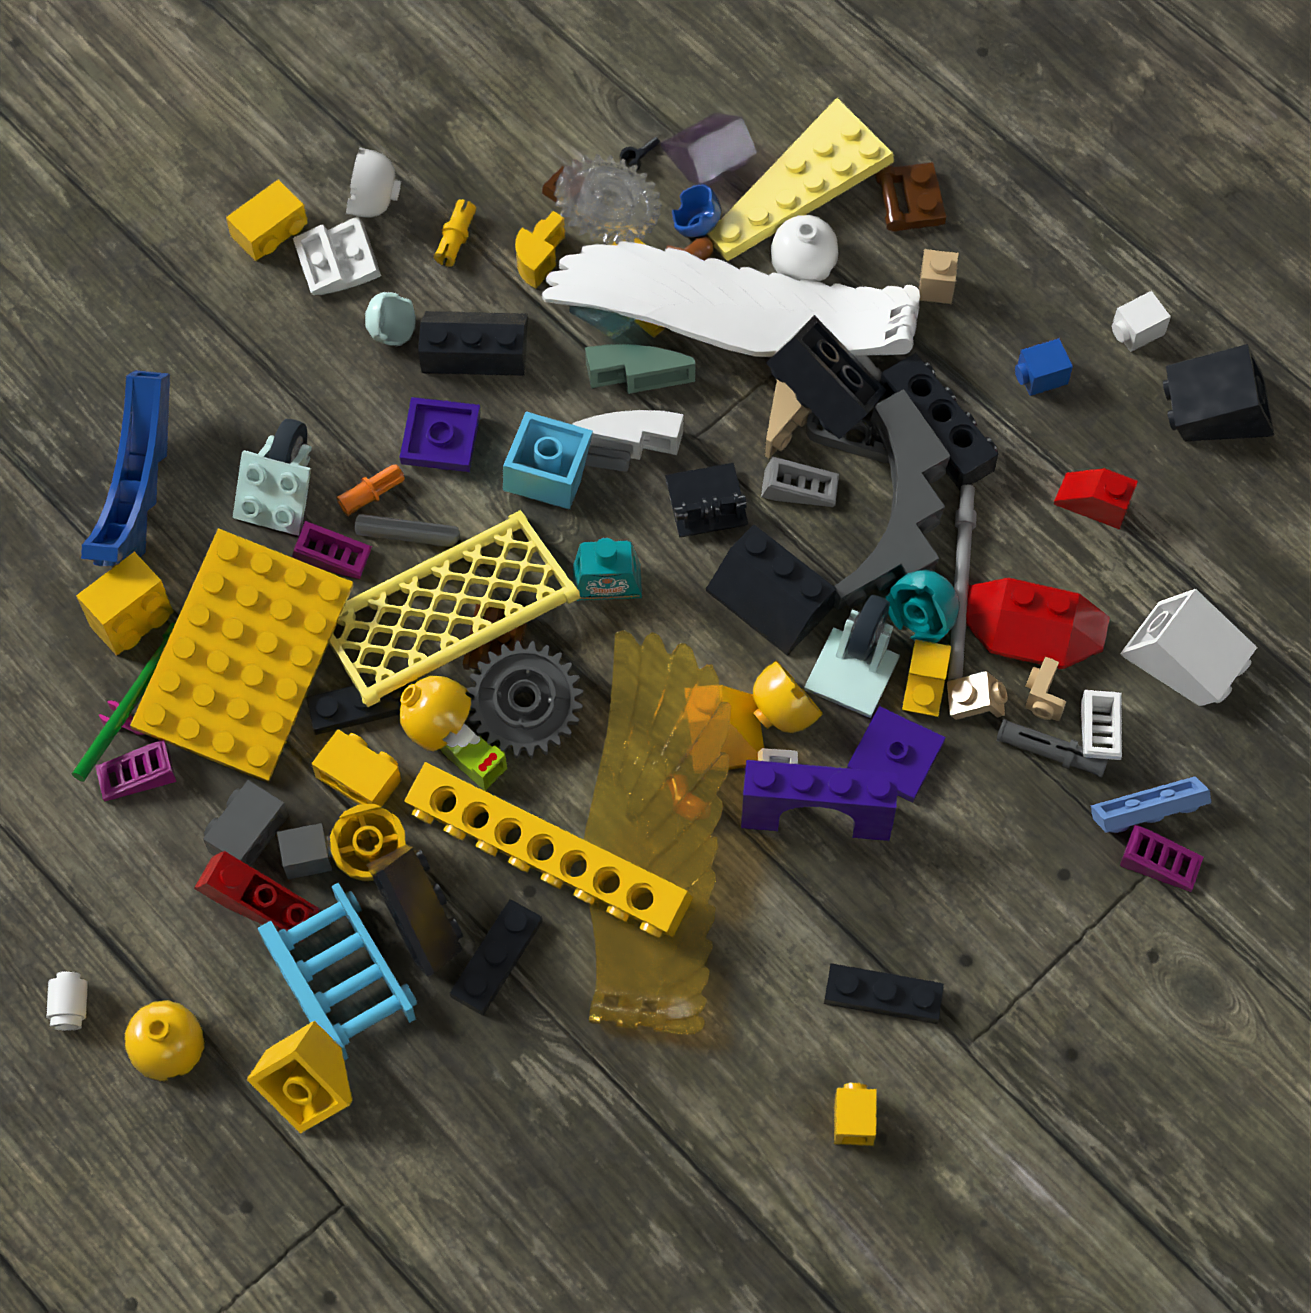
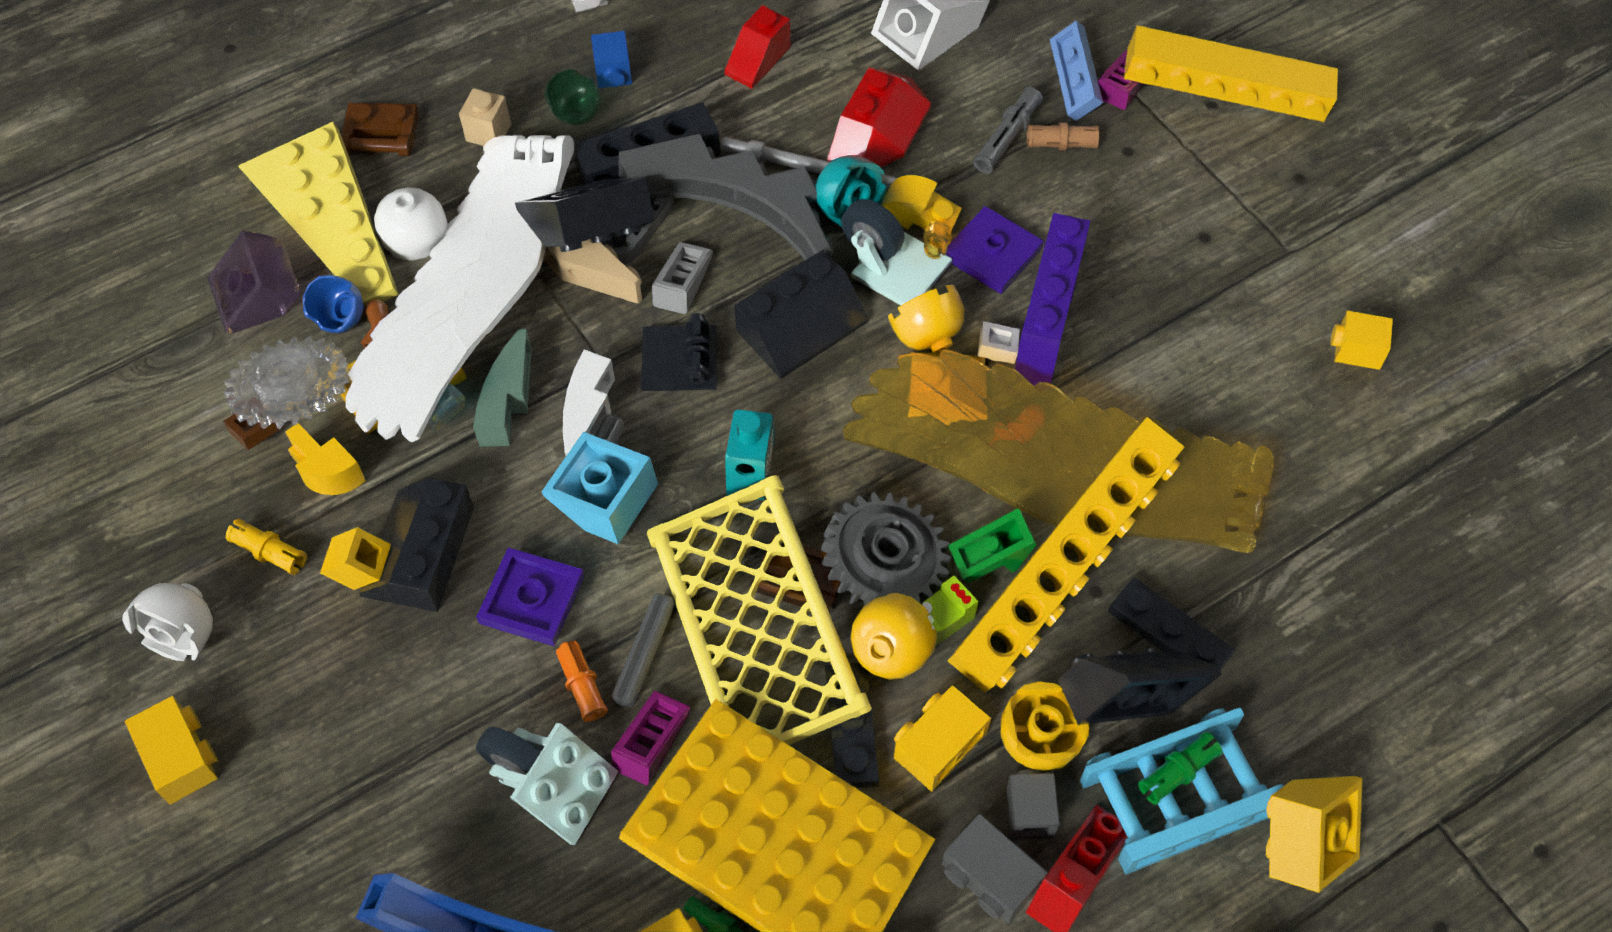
camera: 80 degrees left, 5 degrees down
white slope [293,216,381,295] -> none
light aqua hair [365,292,416,346] -> none
black hand [620,137,660,172] -> none
black plate [824,963,944,1024] -> none
tan bracket [947,671,1007,720] -> none
tan bracket [1025,657,1066,721] -> none
white slope [1081,690,1122,760] -> none
none -> yellow brick [320,527,391,590]
none -> clear green hair [544,69,601,126]
none -> clear yellow pin [923,221,952,259]
none -> green slope [948,508,1037,584]
none -> medium nougat pin [1027,122,1099,151]
none -> yellow brick [1124,25,1338,122]
none -> green pin [1138,732,1223,805]

